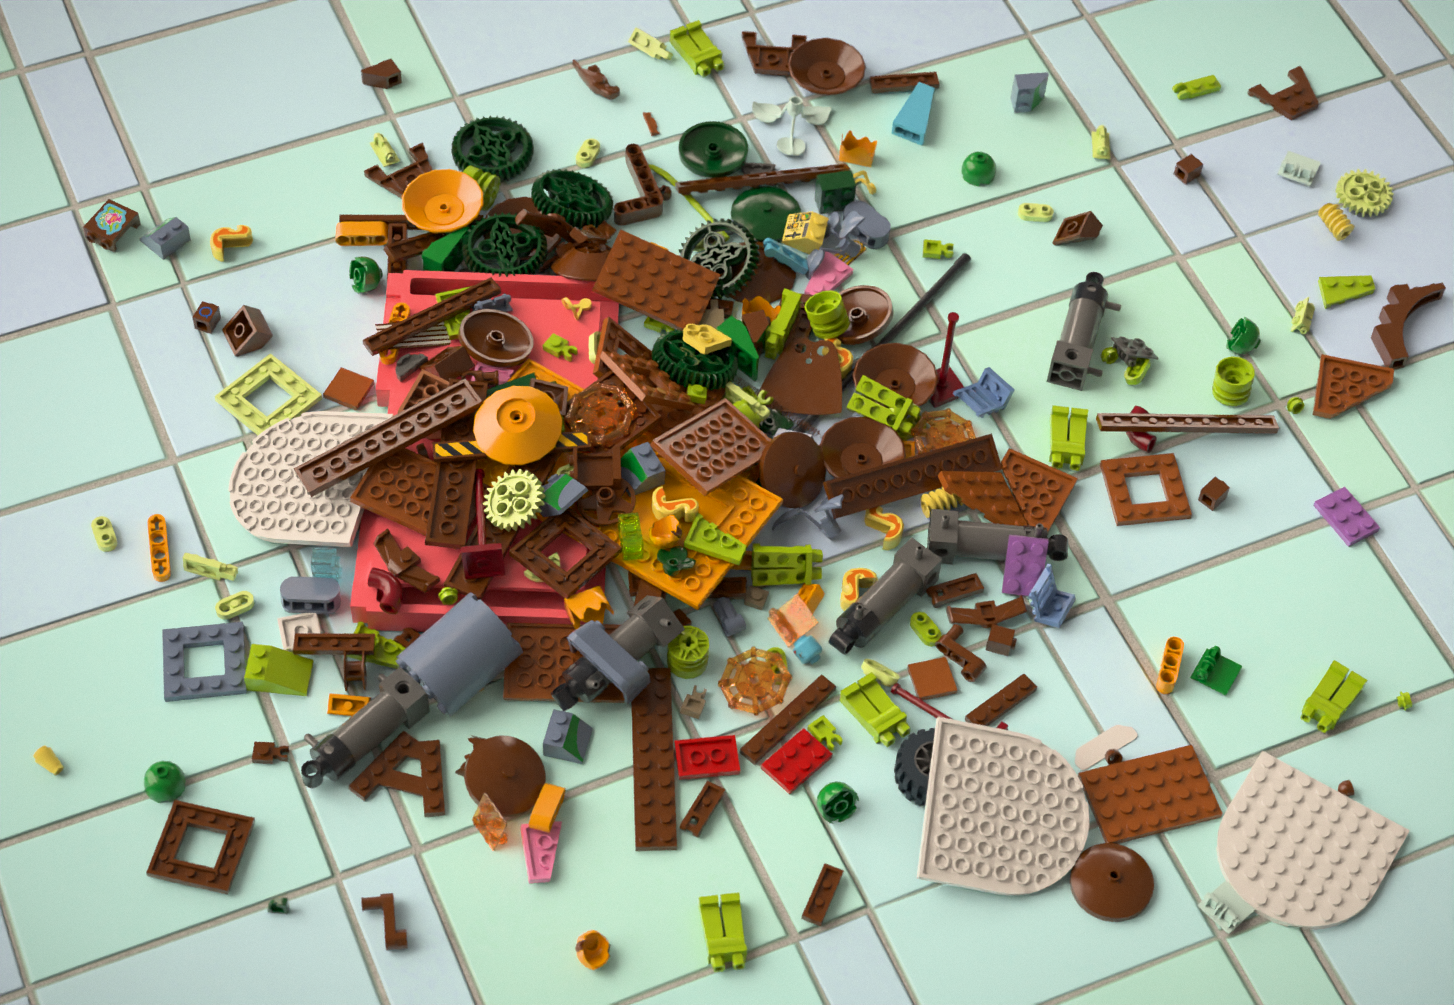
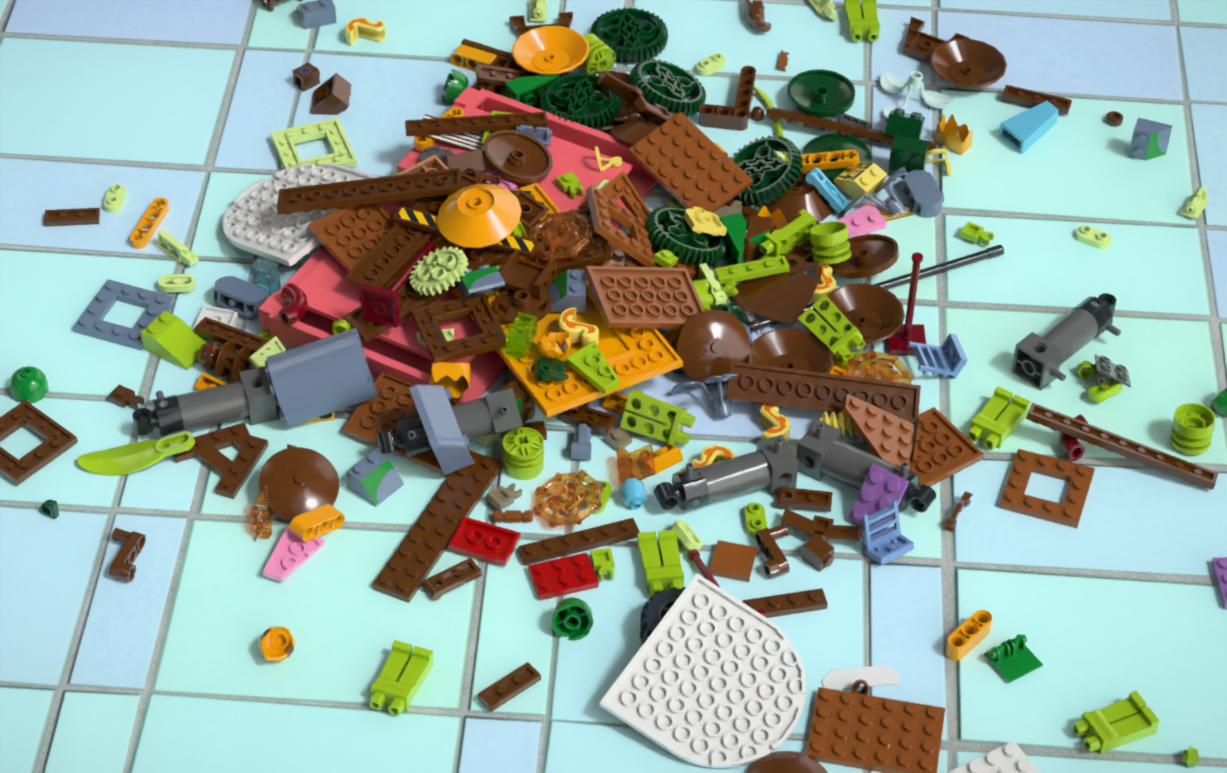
camera: 30 degrees right, 10 degrees down
dark orange tile [323,367,374,411] -> none
reddish brown plate [374,529,440,593] -> none
green cylinder [961,151,996,186] -> none
reddish brown slope [1052,211,1103,245] -> none
reddish brown brick [1198,476,1230,511] -> none
none -> reddish brown tile [44,208,100,227]
none -> lime plant [77,431,195,476]
none -> reddish brown head [198,341,222,370]
none -> yellowish green plate [247,336,286,369]
none -> dark orange axle [494,510,533,522]
none -> lime tile [714,256,790,285]
none -> light orange beam [801,149,860,172]
none -> dark green brick [885,108,925,139]
none -> reddish brown piece [945,491,973,532]
none -> reddish brown tile [1105,111,1123,127]

